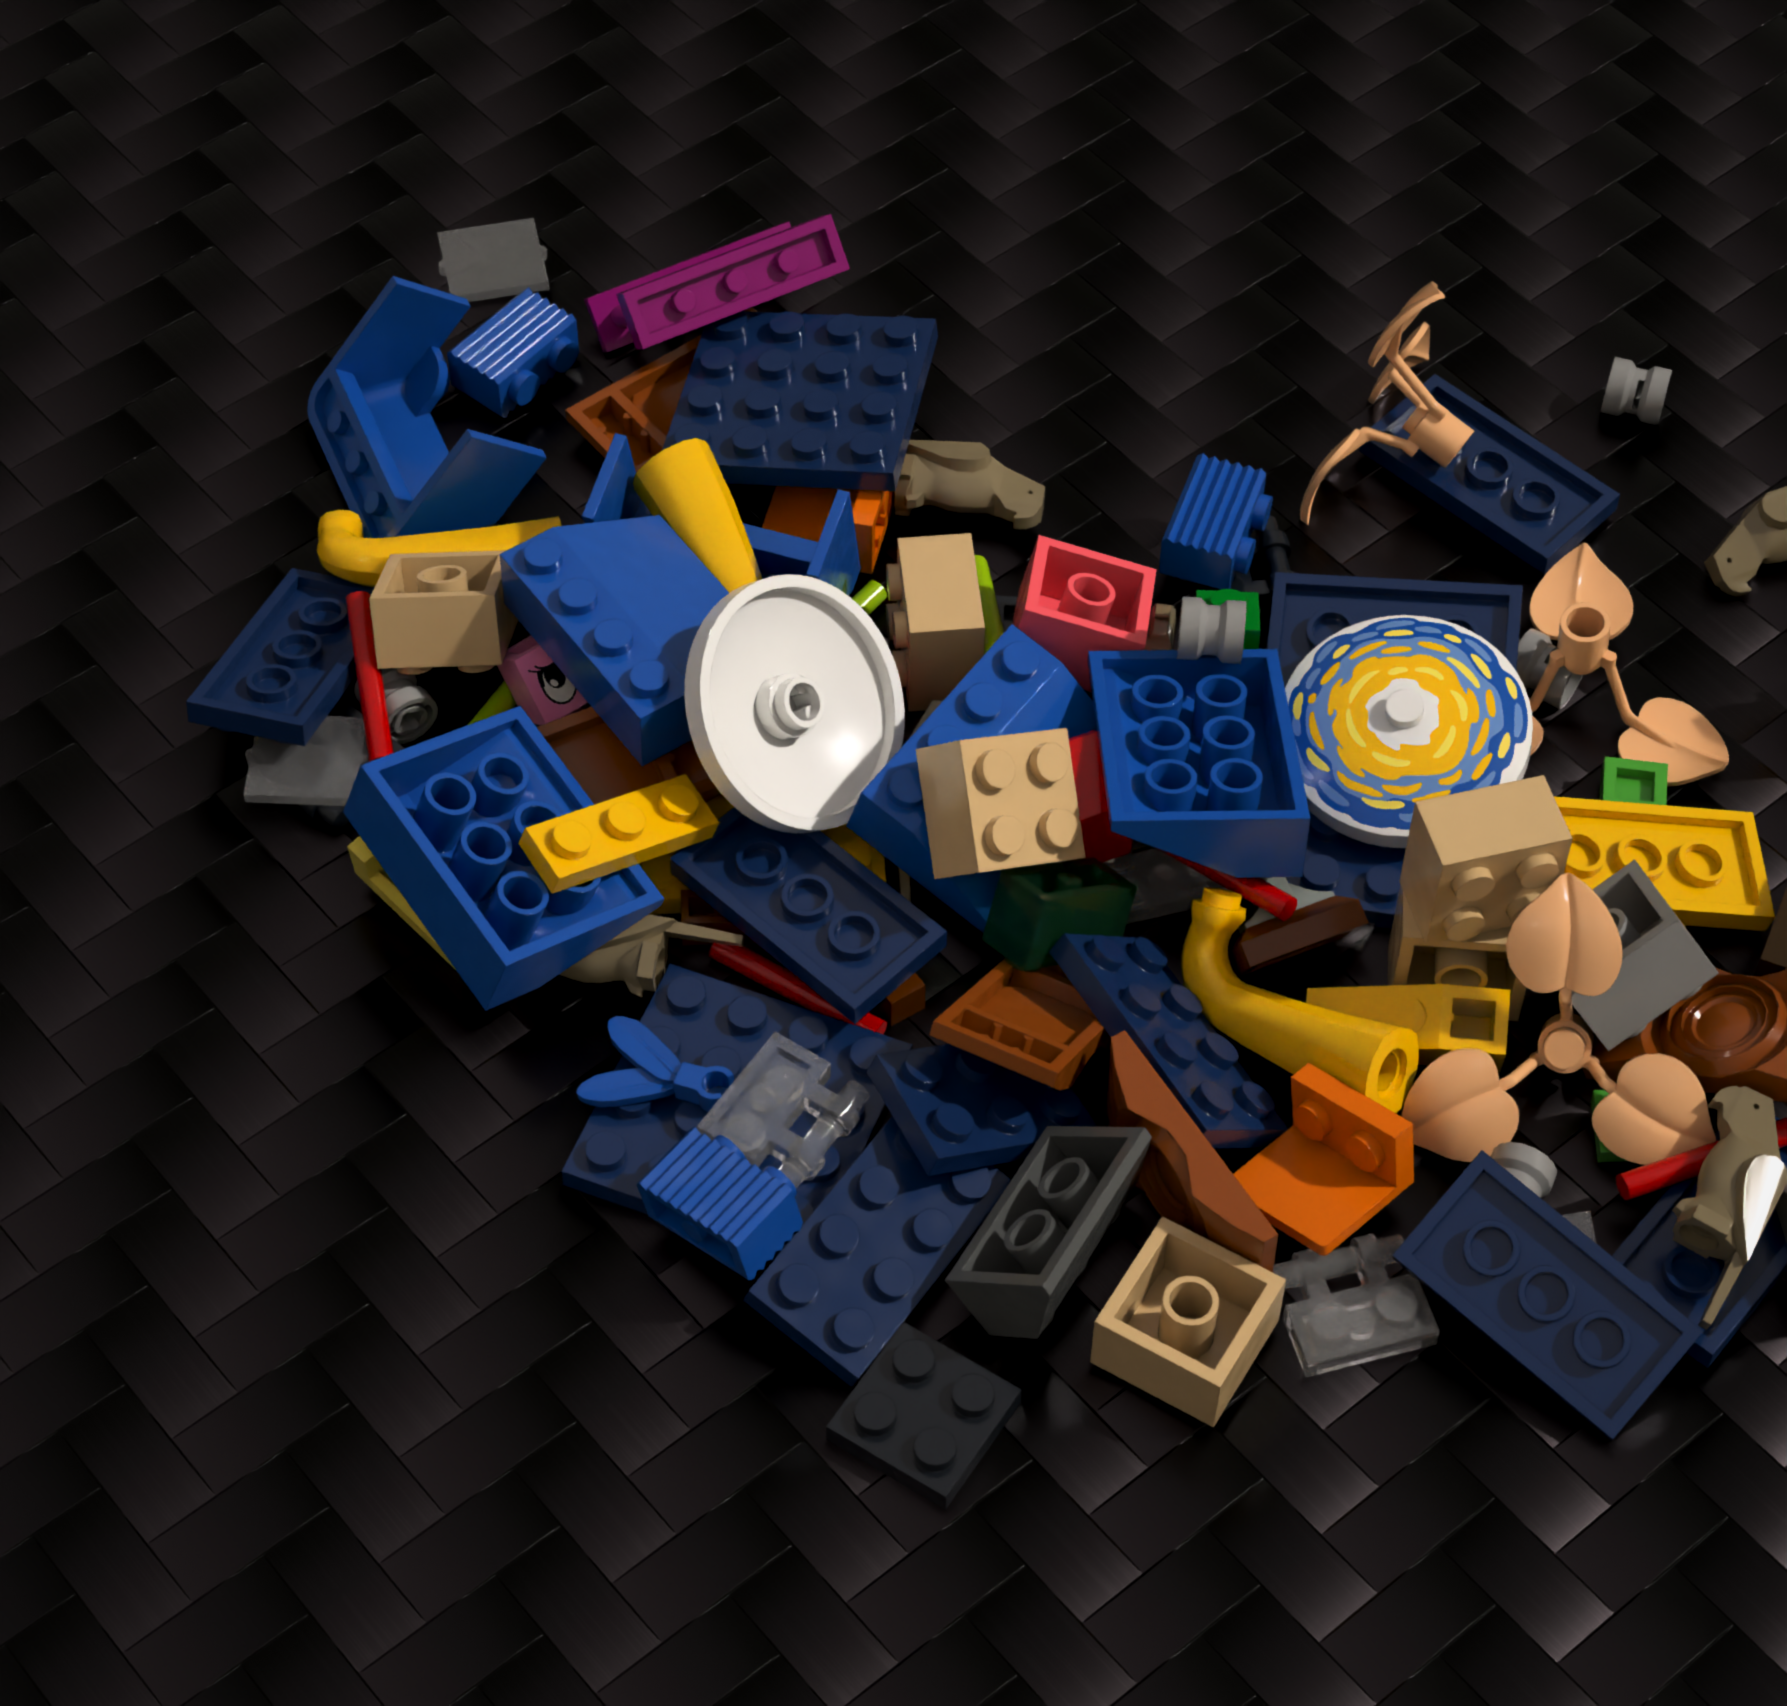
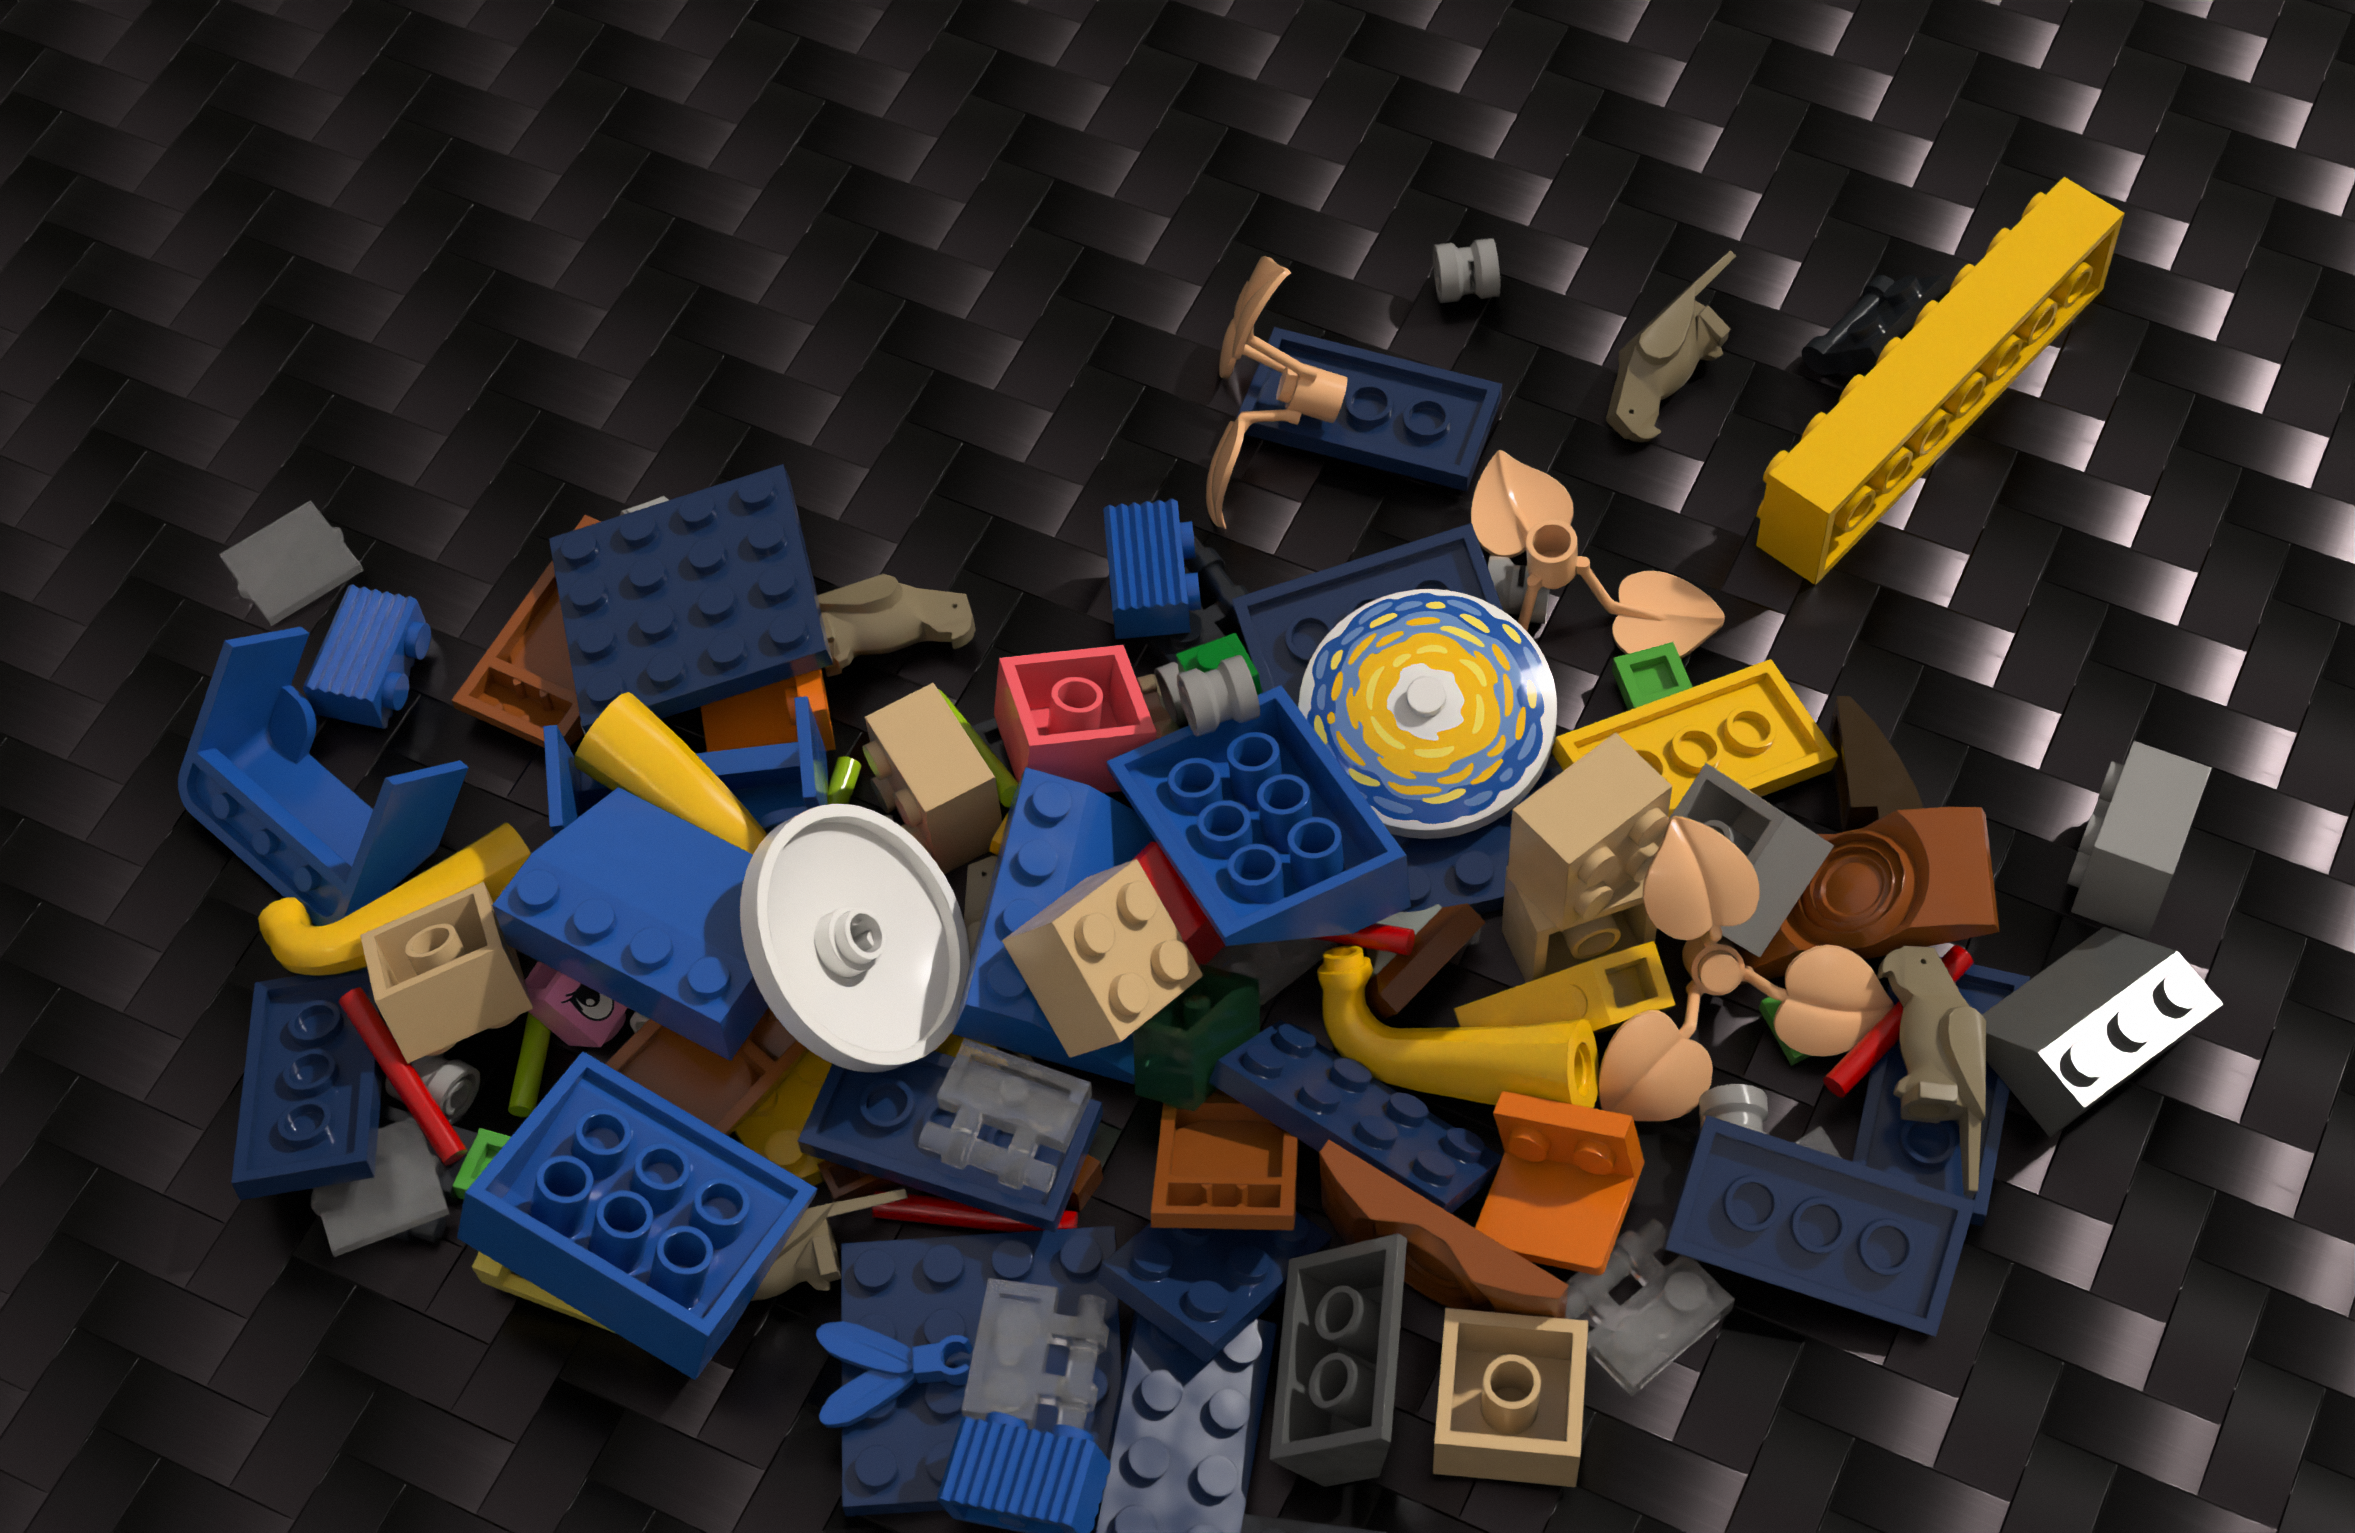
camera: 20 degrees left, 5 degrees up
yellow plate [518,774,720,894] -> none
magenta fence [584,214,850,353] -> none
none -> clear plate [919,1038,1092,1193]

